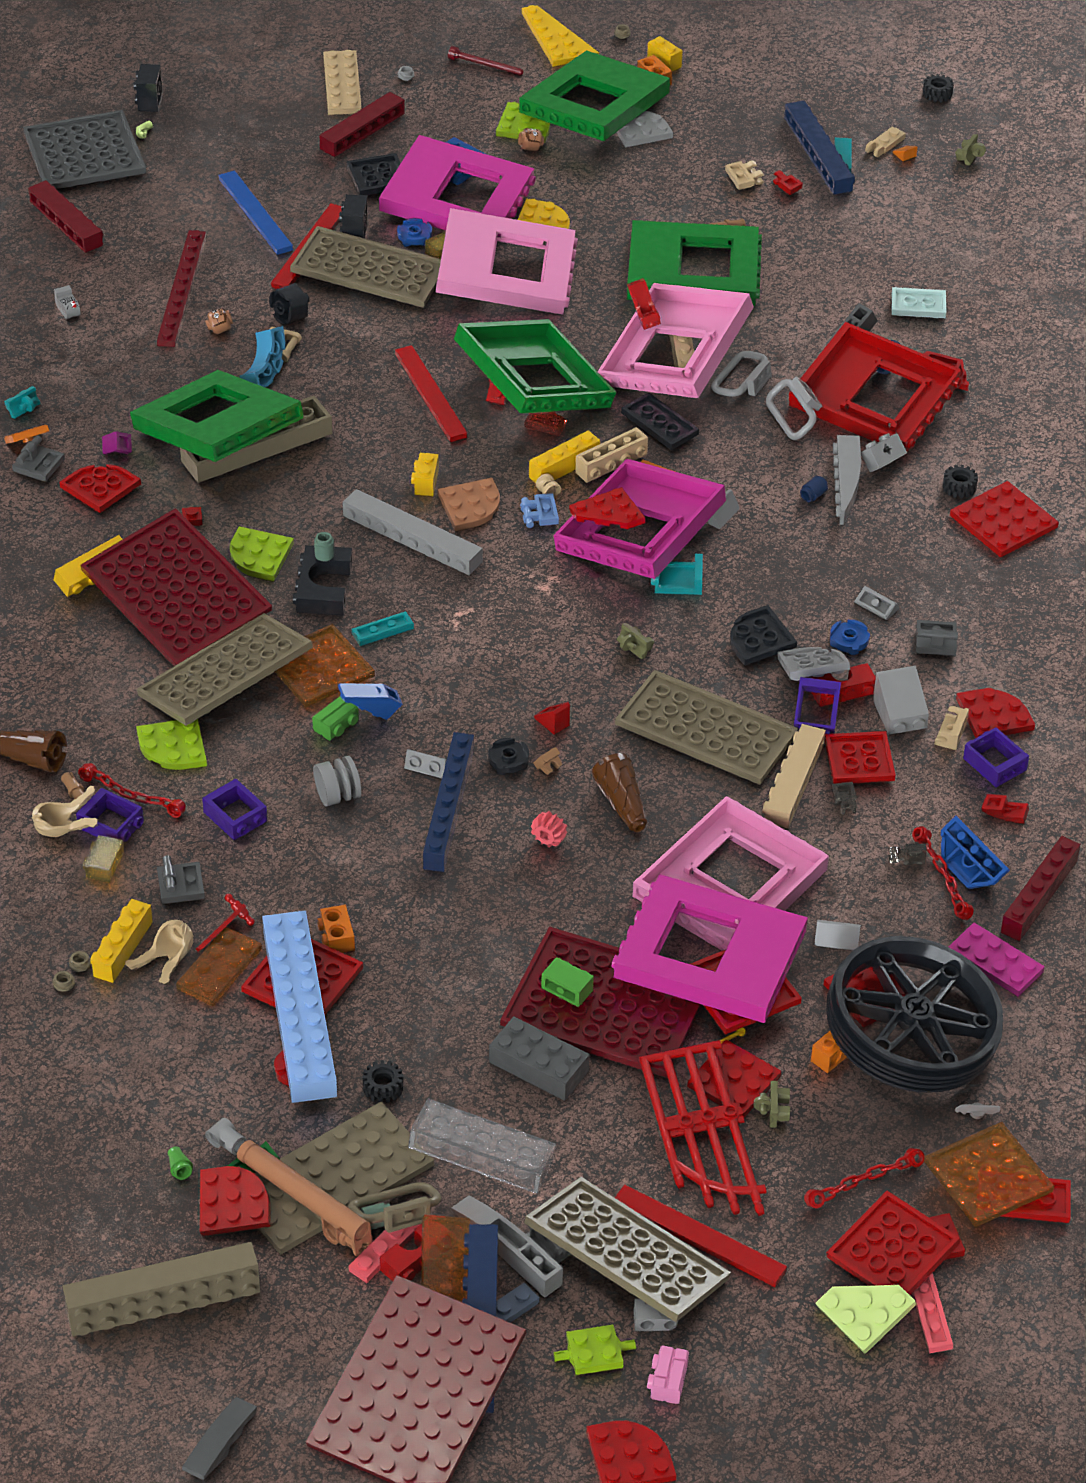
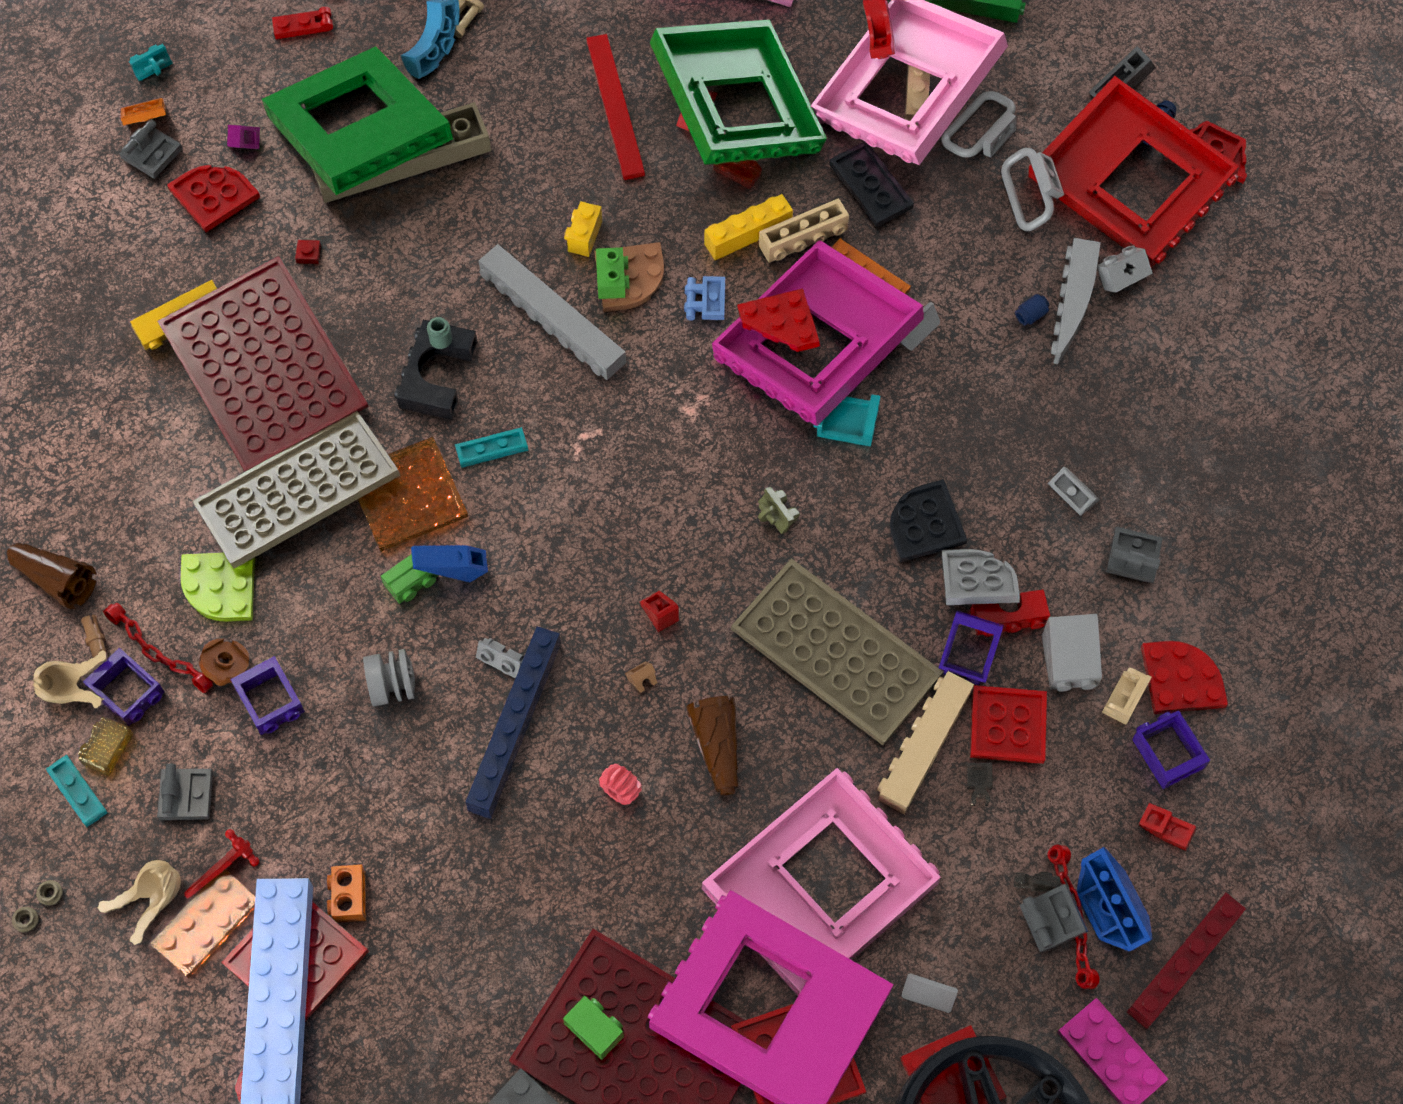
camera: 10 degrees right, 20 degrees up
yellow brick [90,899,153,983] -> none
lime plate [230,526,294,581] -> none
black plate [488,738,530,775] -> none
tan wheel [536,474,561,499] -> none
blue plate [830,620,870,655] -> none
light aqua plate [892,287,946,318] -> none
black tyre [942,465,978,499] -> none
red plate [950,481,1059,558] -> none
none -> teal tile [46,754,108,827]
none -> dark orange plate [199,639,249,686]
none -> red plate [272,7,333,39]
none -> bright green brick [596,247,630,299]
none -> dark grey plate [1020,884,1088,953]

